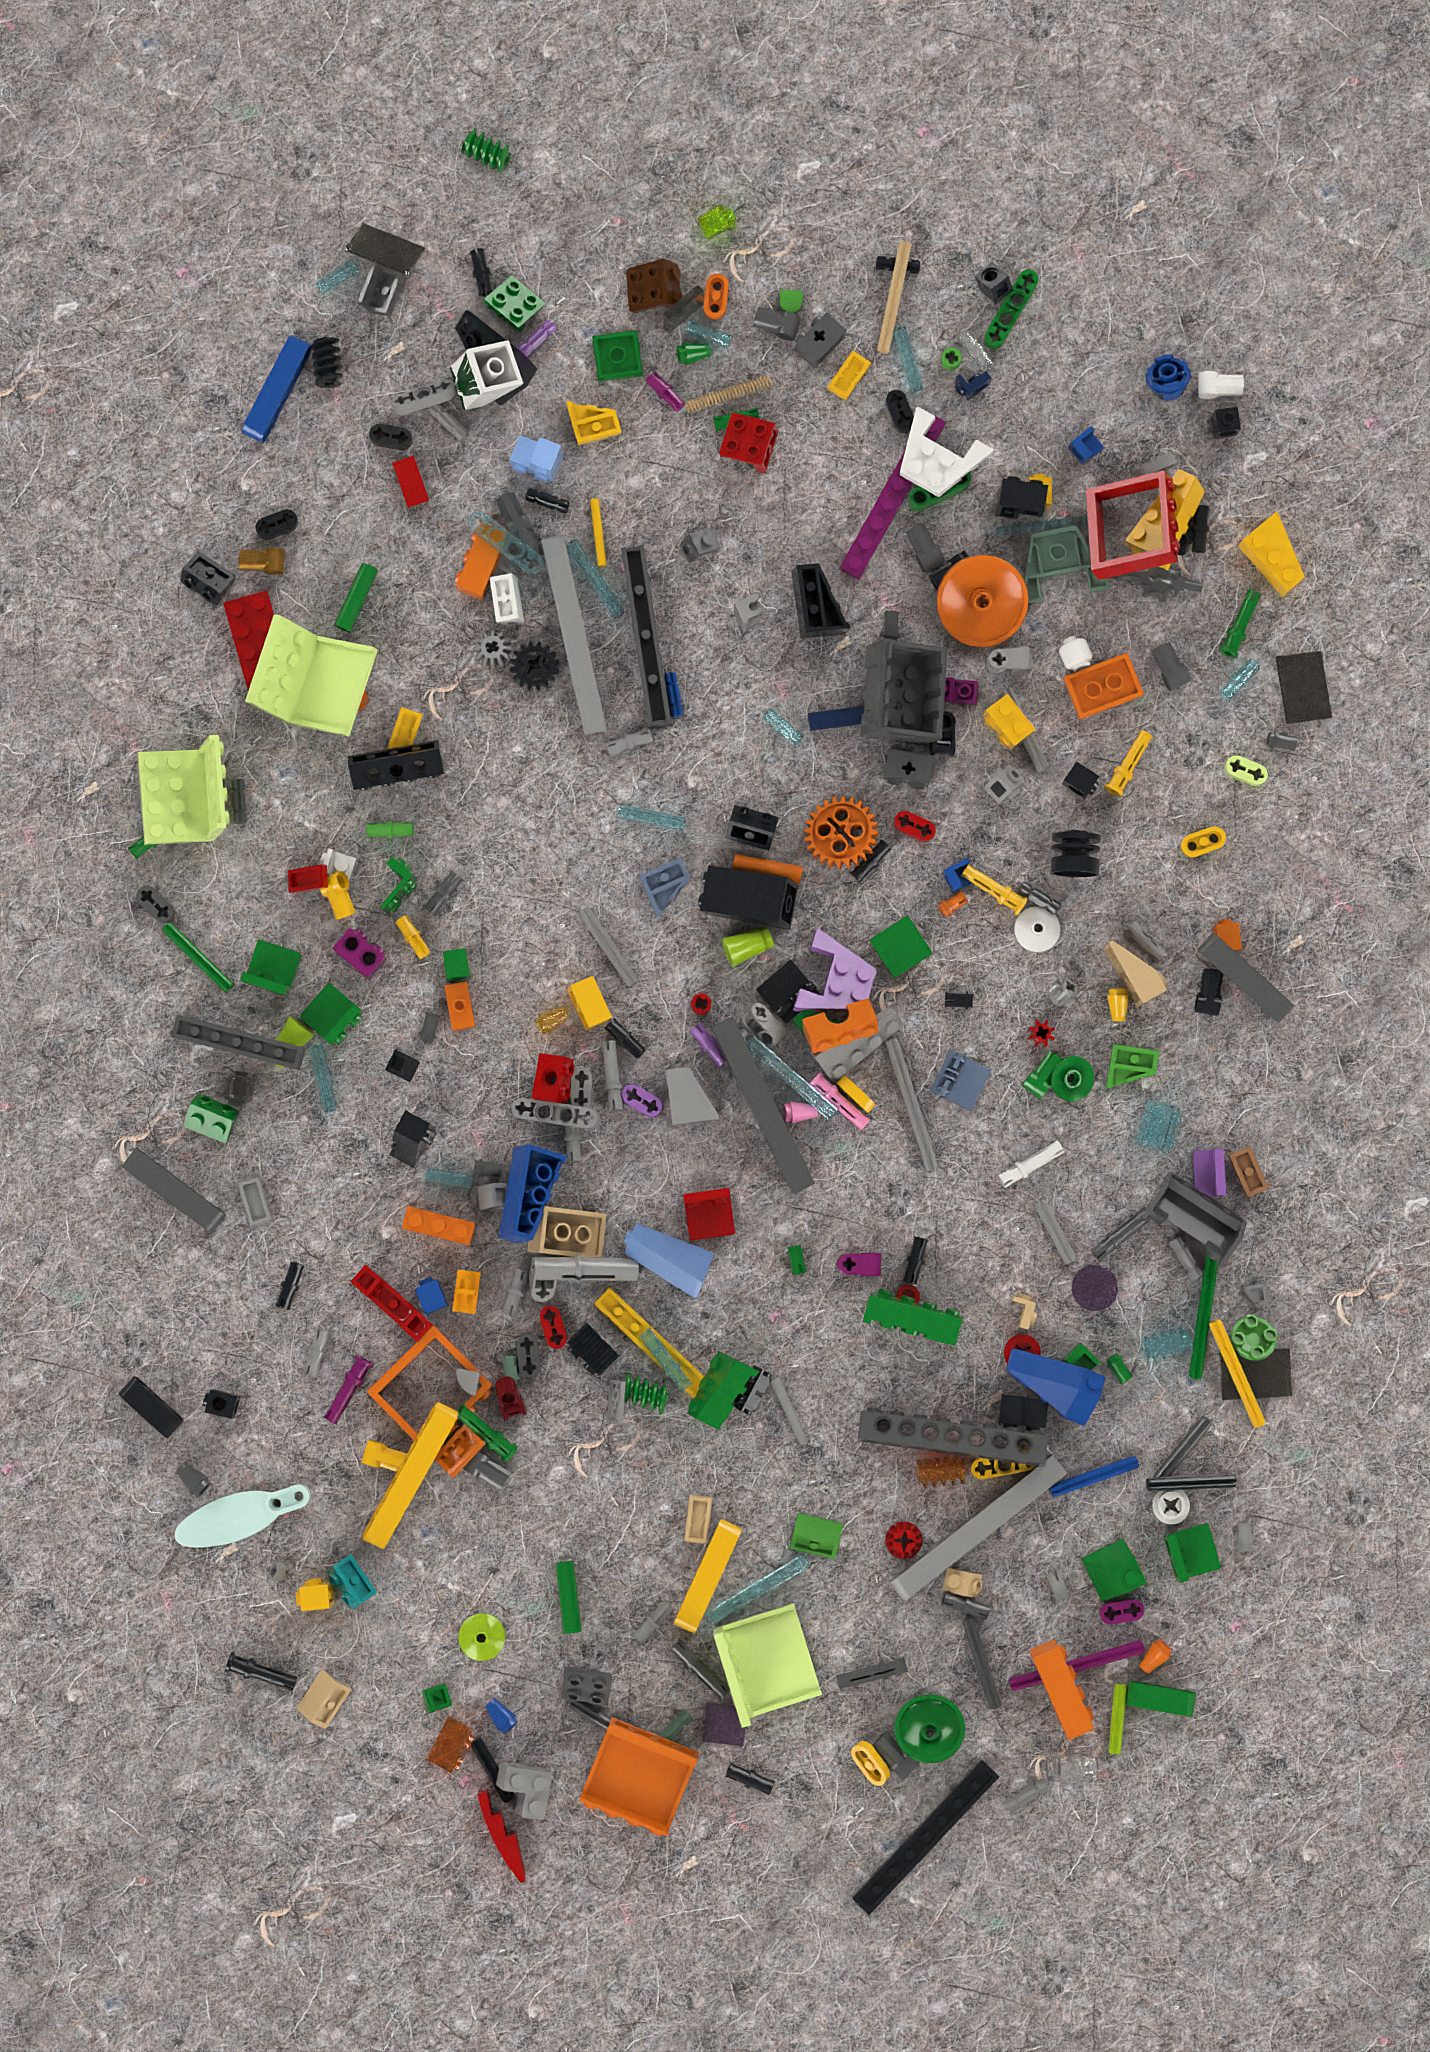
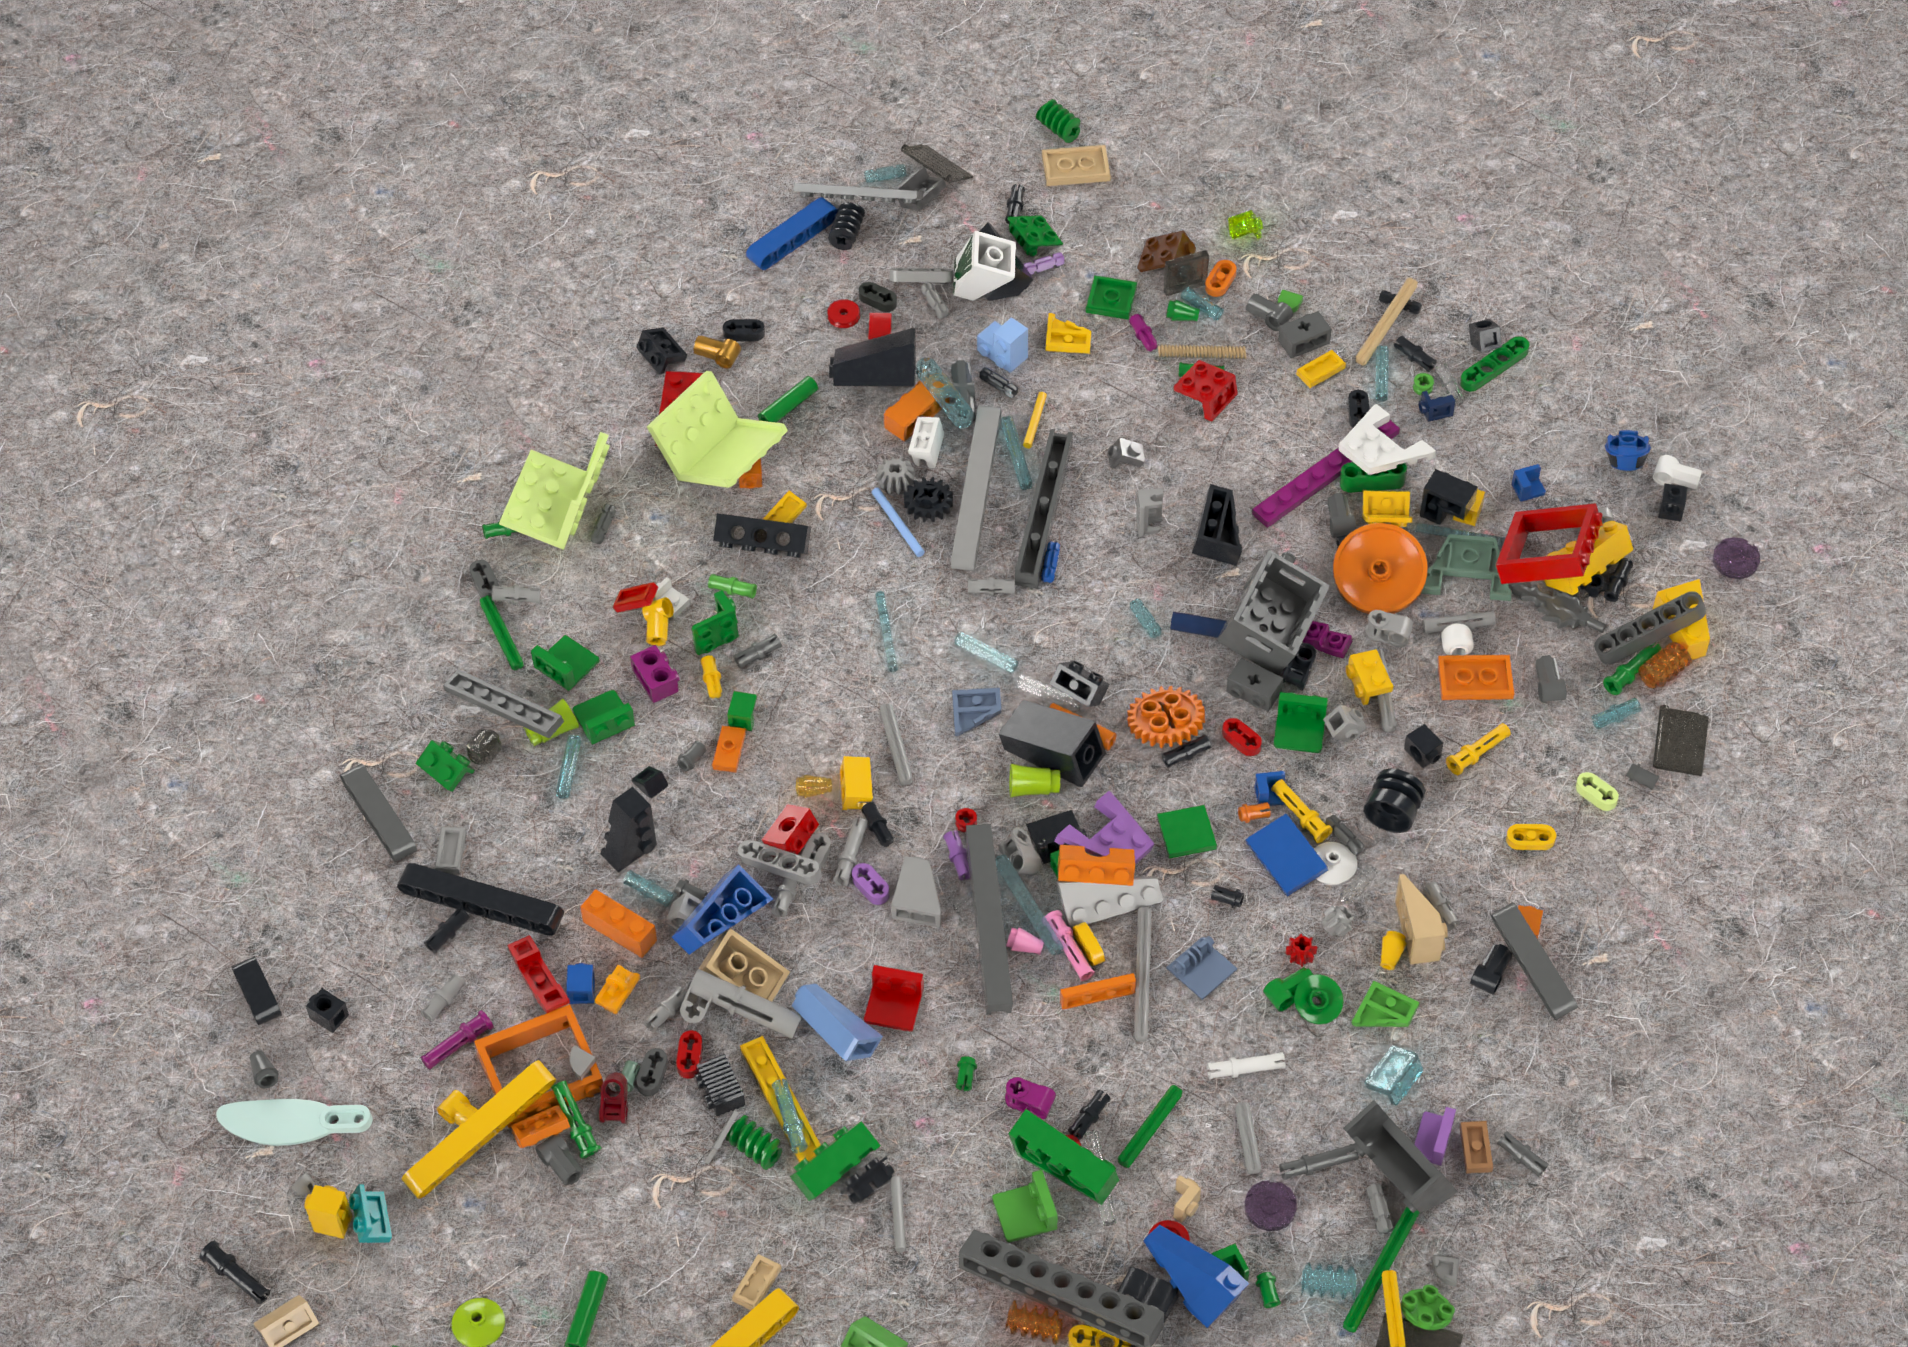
camera: 25 degrees right, 30 degrees down
none -> black beam [397,863,564,936]
none -> light grey pin [492,585,540,604]
none -> plate [793,183,924,204]
none -> red piece [827,299,860,328]
none -> black slope [829,328,916,386]
none -> light blue bar [871,487,925,557]
none -> clear light blue bar [875,591,898,672]
none -> bright green bracket [992,1170,1058,1243]
none -> tan tile [1042,145,1111,186]
none -> orange tile [1060,973,1136,1009]
none -> green axle [1118,1085,1183,1168]
none -> blue tile [1245,814,1328,897]
none -> green bracket [1274,692,1328,753]
none -> yellow bracket [1362,490,1412,527]
none -> black pin [1394,335,1437,372]
none -> light grey pin [1422,610,1495,634]
none -> dark grey pin [1497,1131,1549,1177]
none -> dark grey beam [1594,591,1706,665]
none -> clear orange piece [1638,642,1692,689]
none -> clear purple tile [1713,537,1760,579]

